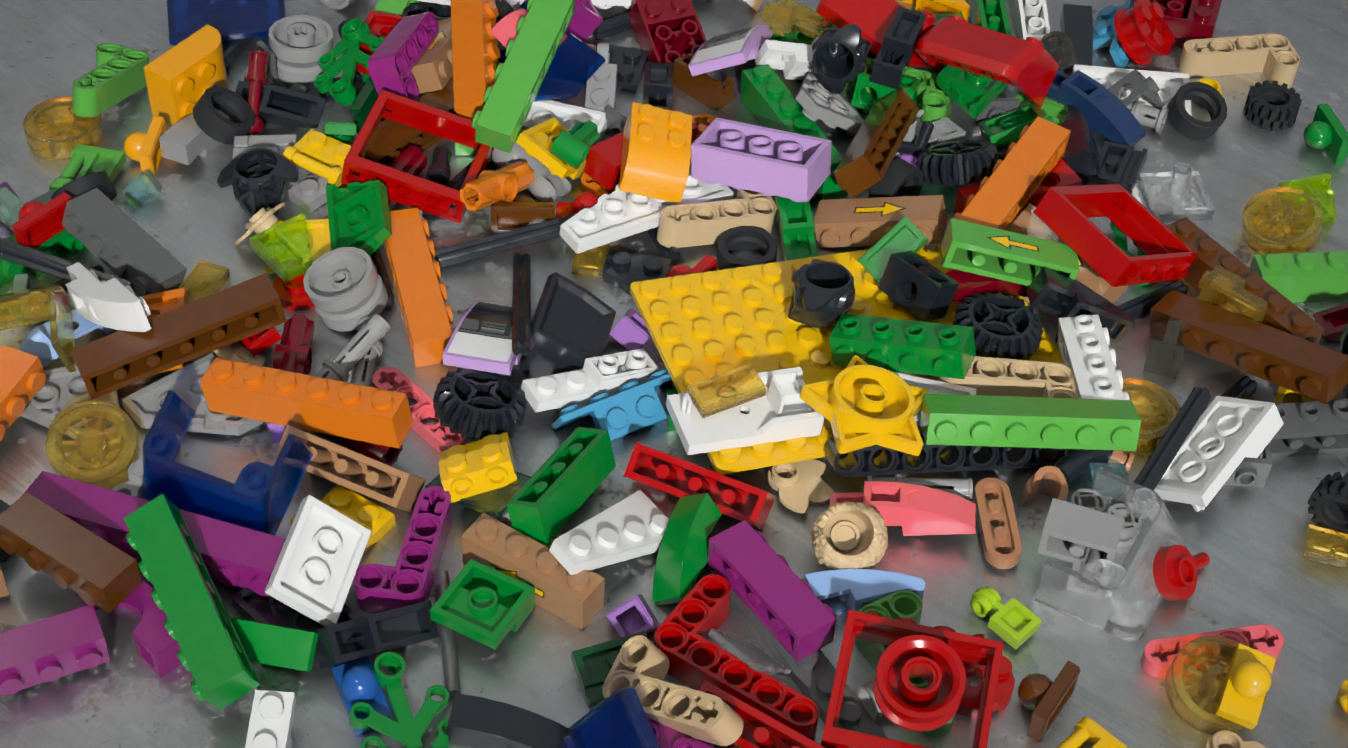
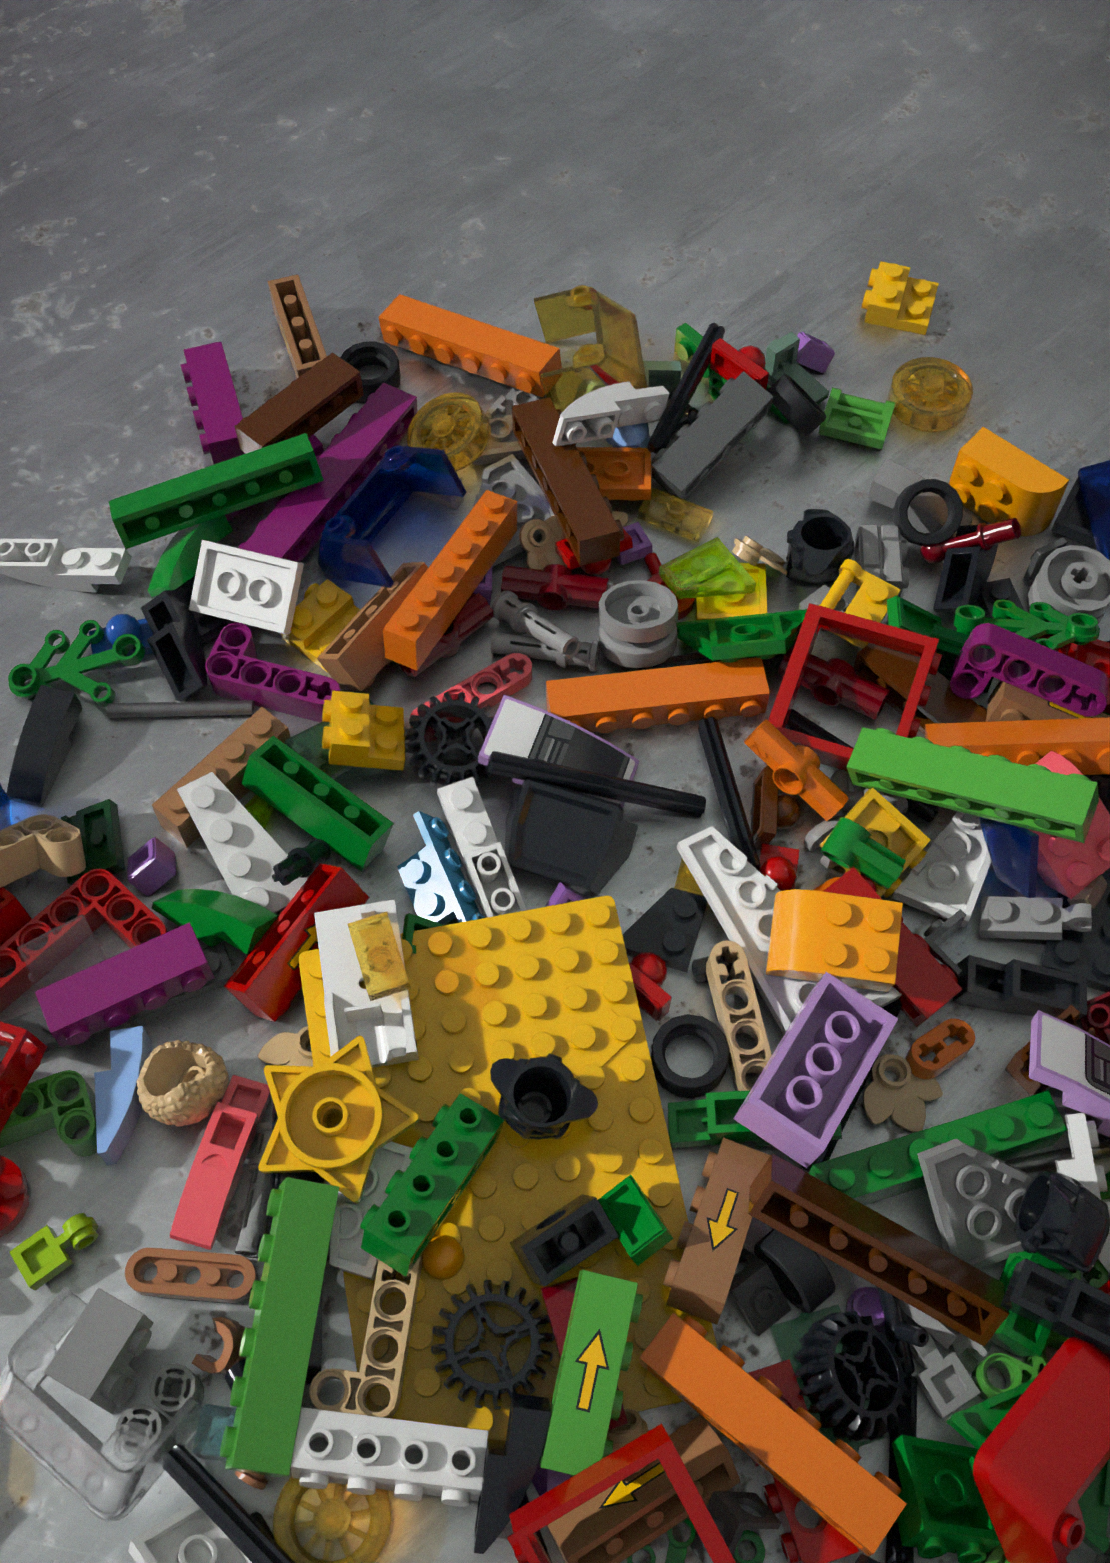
camera: 100 degrees right, 15 degrees up
bright green beam [73,43,149,117] -> none
clear light blue slope [121,168,163,210] -> none
light orange tile [124,116,167,180] -> none
black pin [425,147,452,186] -> none
green plate [430,559,535,650] -> none
red piece [1153,545,1210,601] -> none
none -> black axle [272,839,331,886]

